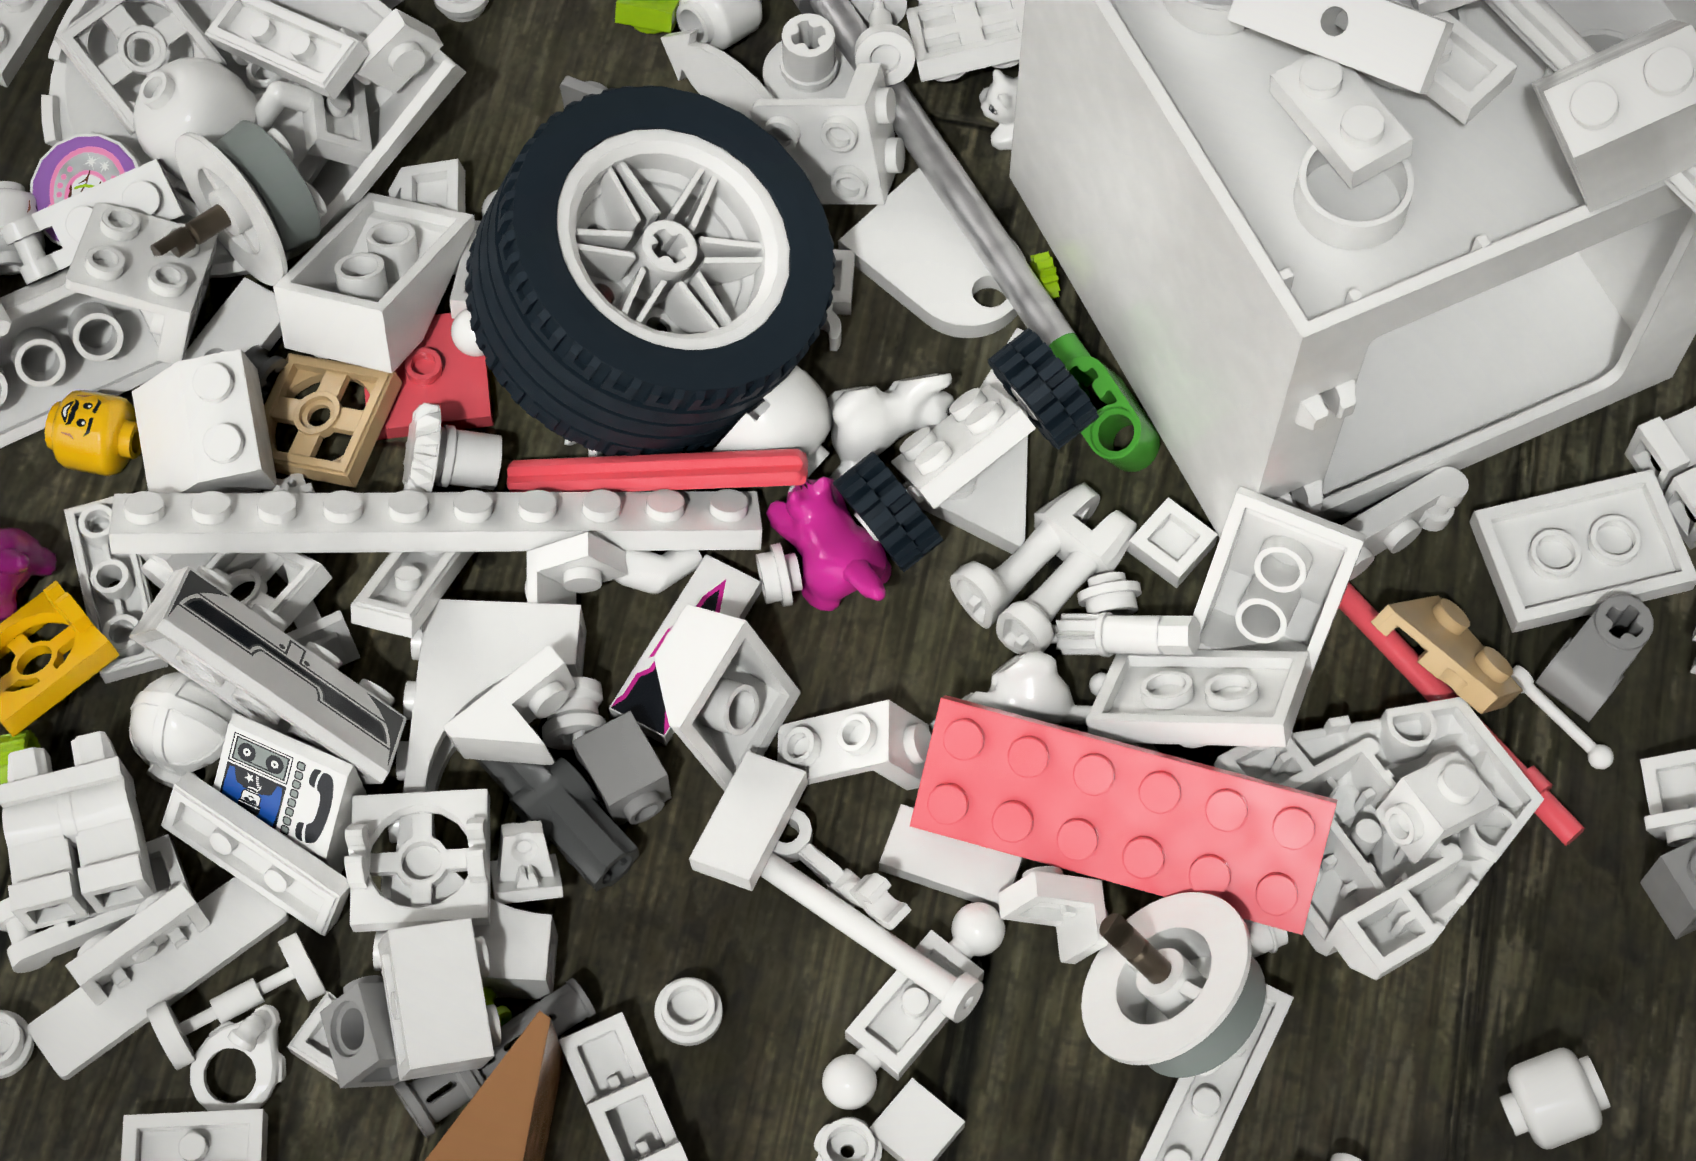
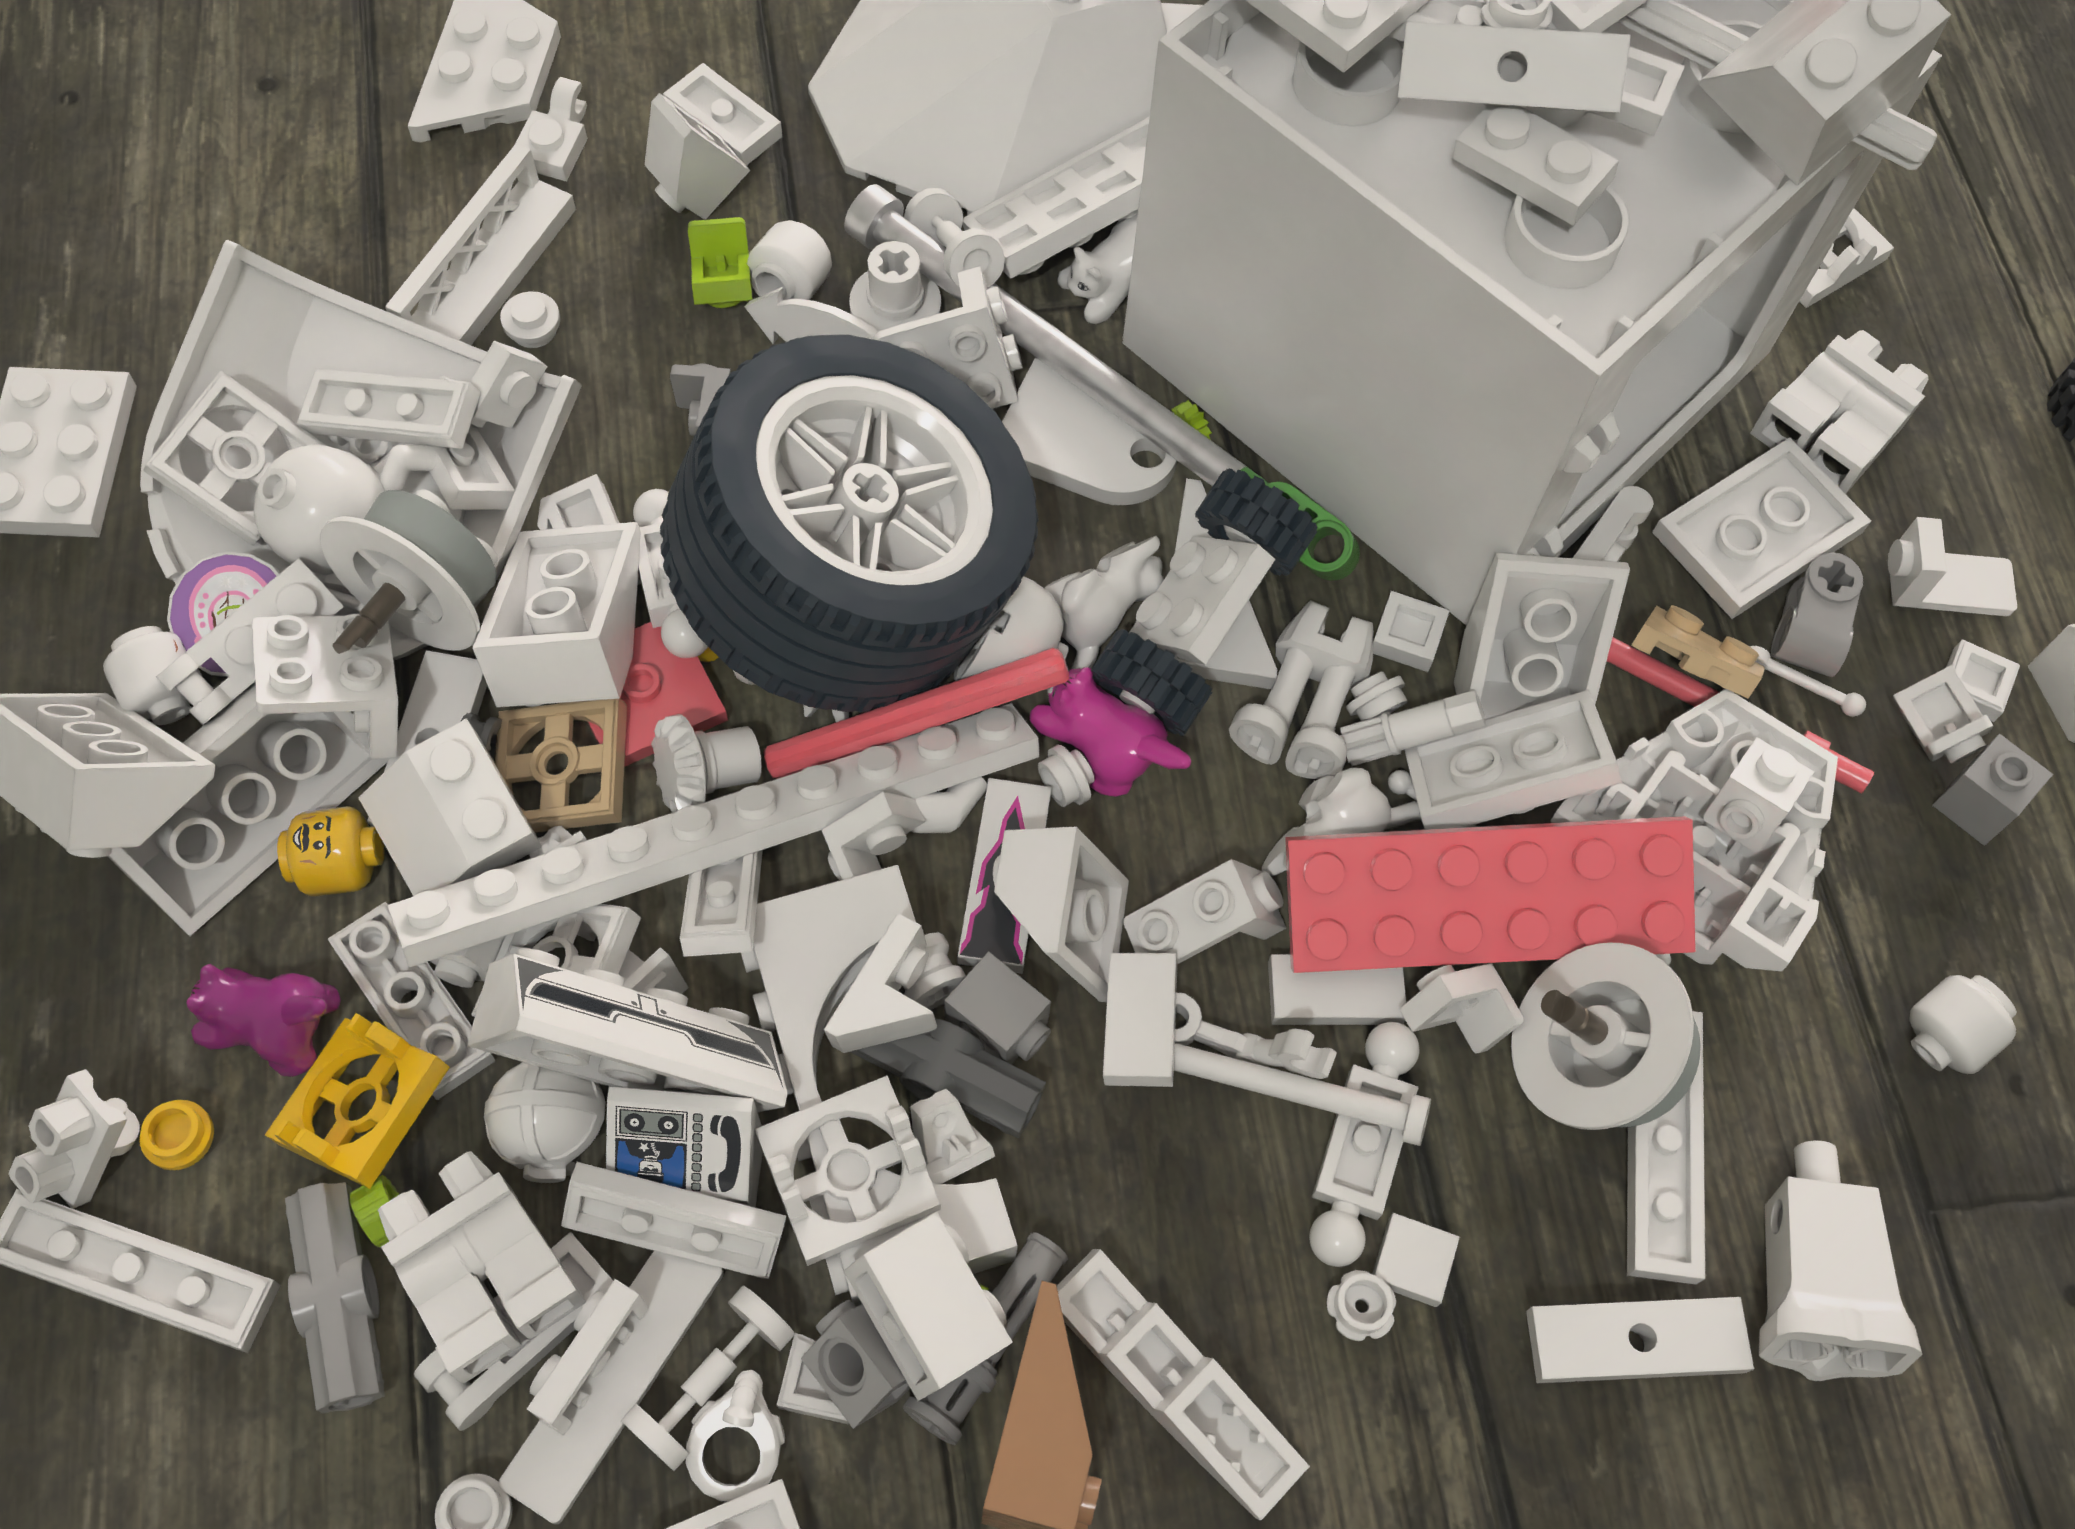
camera: 25 degrees left, 0 degrees up
white plate [654,977,723,1046] -> none

